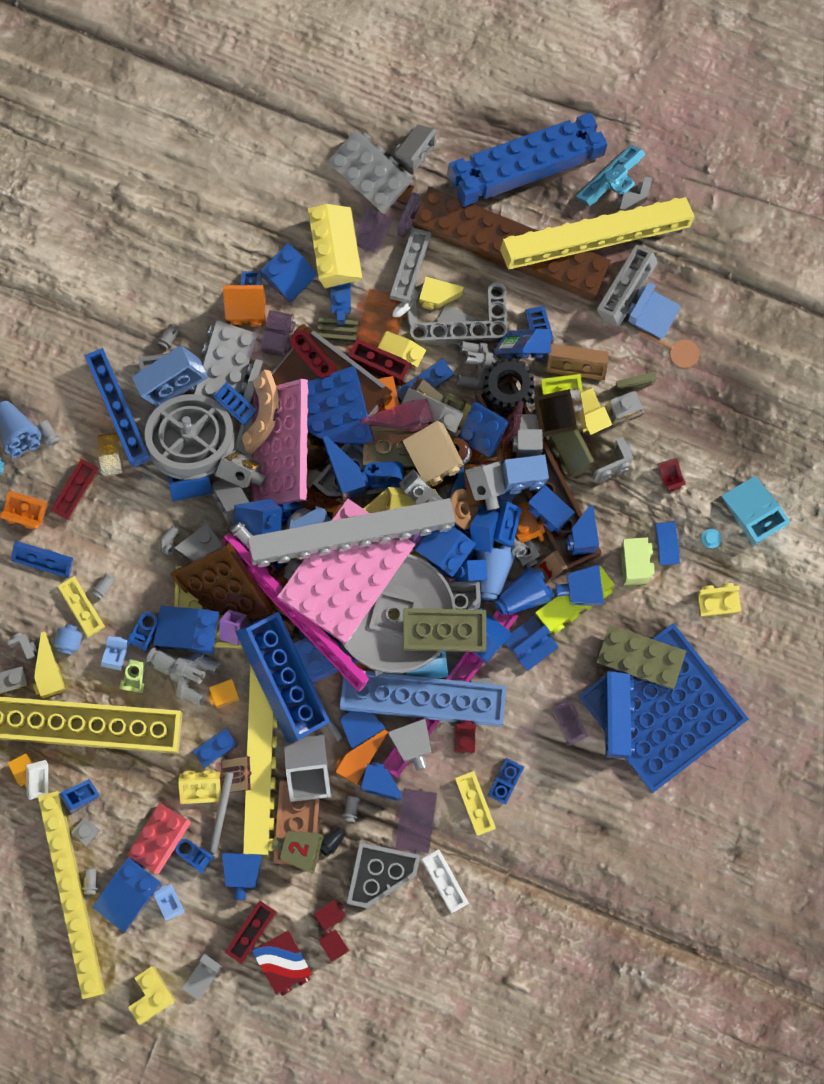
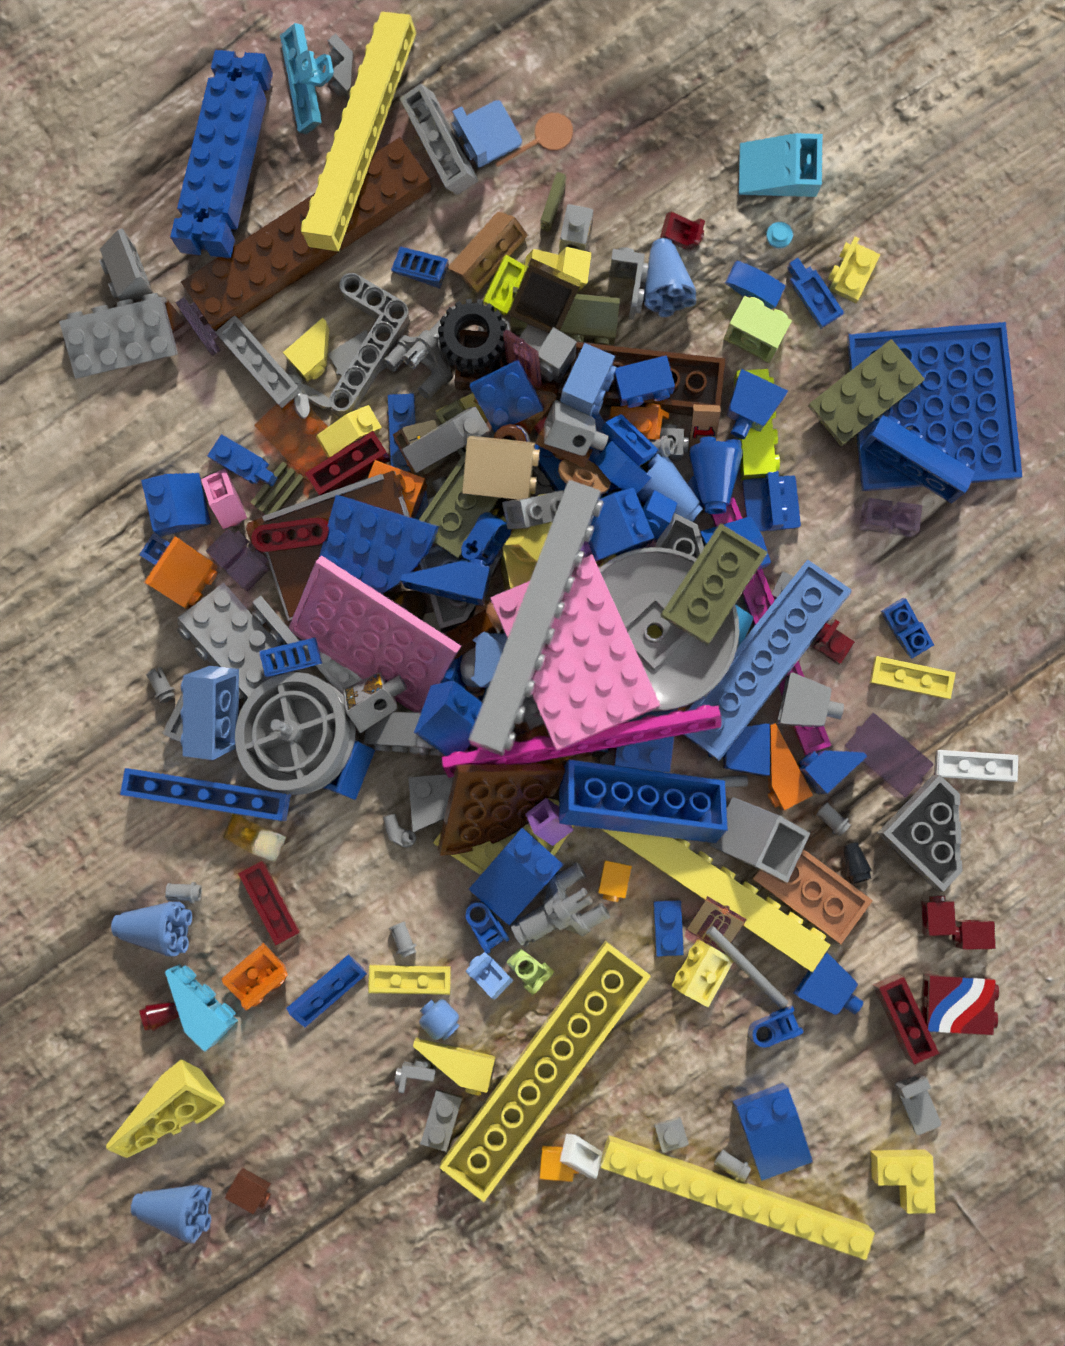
camera: 55 degrees left, 5 degrees up
blue slope [59,779,100,813] -> none
coral plate [127,803,191,875] -> none
light blue bracket [153,884,184,921] -> none
light grey pin [231,522,253,548] -> none
light nougat plate [241,370,279,454] -> none
olive torso [272,831,324,874] -> none
light yellow slope [308,204,363,288] -> none
clear purple plate [355,207,393,254] -> none
clear pink slope [359,398,435,432] -> none
blue slope [494,329,551,359] -> none
blue slope [566,505,599,556] -> none
none -> bright pink slope [201,468,247,530]
none -> medium blue cone [644,238,696,317]
none -> blue hinge [787,258,844,329]

